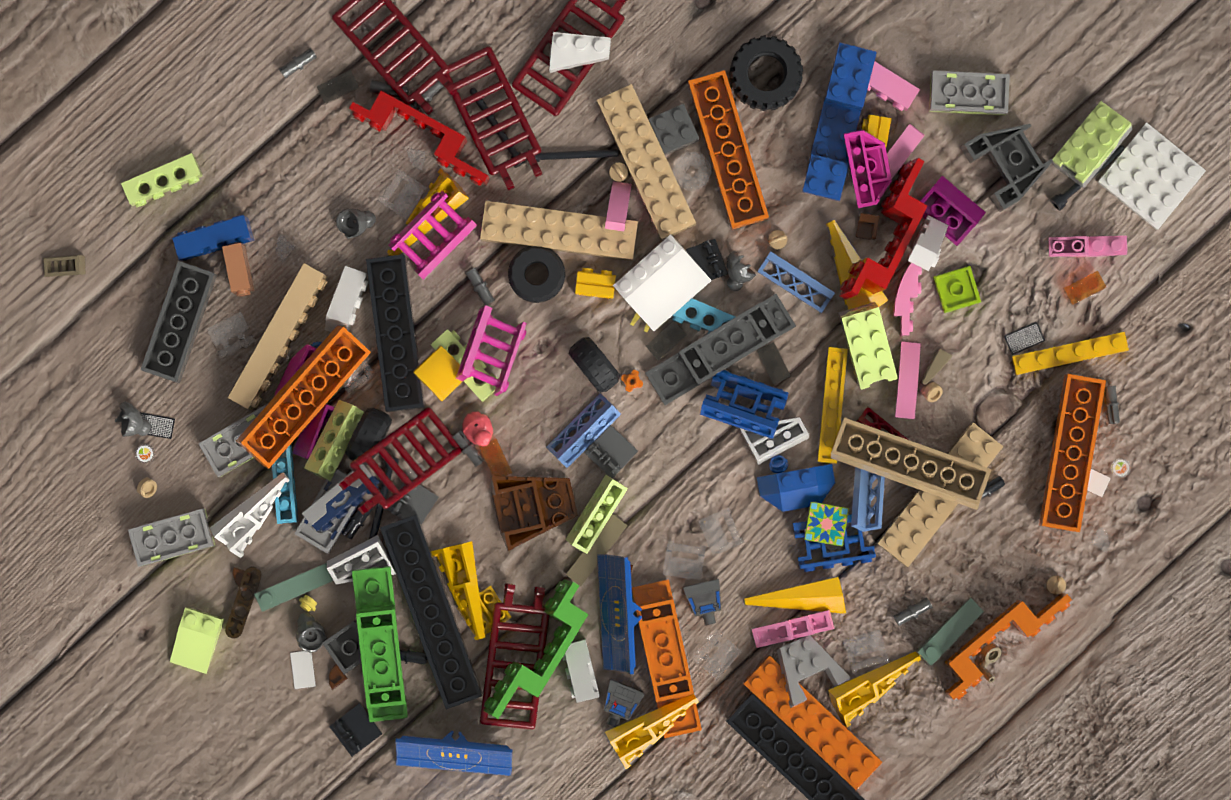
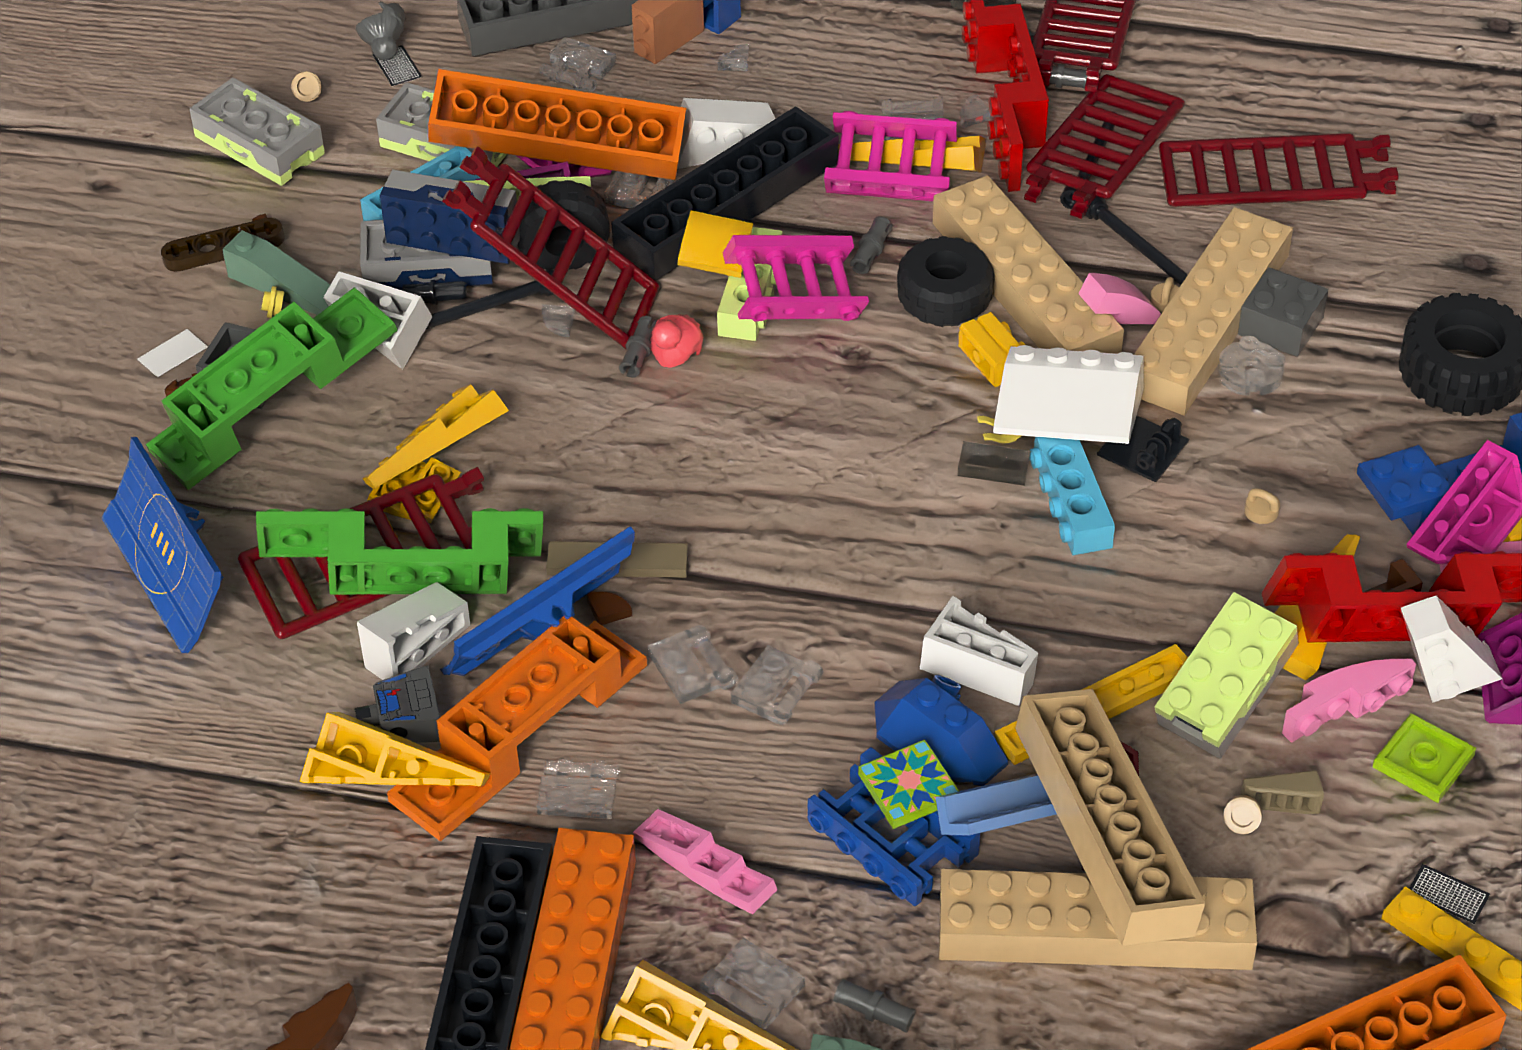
camera: 55 degrees right, 40 degrees down
tile [135,444,155,463] -> none
yellowish green slope [170,607,224,674] -> none
white wedge [210,473,289,558] -> none
tan brick [228,263,328,410] -> none
dark grey piece [296,613,327,653] -> none
black hinge [329,703,383,757] -> none
dark grey piece [335,208,376,239] -> none
black brick [380,514,483,709] -> none
dark grey hinge [387,478,439,525] -> none
black axle [400,649,427,665] -> none
clear orange plate [479,438,513,476] -> none
reddish brown wedge [491,476,578,551] -> none
medium blue fence [546,393,621,468] -> none
white wedge [549,32,611,73] -> none
yellowish green brick [565,475,628,554] -> none
black tyre [568,337,620,393] -> none
dark grey hinge [585,425,638,479] -> none
orange plate [621,370,643,392] -> none
dark grey bracket [645,294,796,405] -> none
dark grey torso [683,579,721,626] -> none
orange brick [688,70,769,230] -> none
blue fence [700,370,789,439] -> none
dark grey piece [726,251,756,291] -> none
yellow wedge [744,577,846,614] -> none
clear smoke plate [757,342,791,385] -> none
medium blue fence [758,251,835,313] -> none
light grey wing [777,635,851,708] -> none
bright pink slope [895,342,920,419] -> none
black axle [981,476,1005,499] -> none

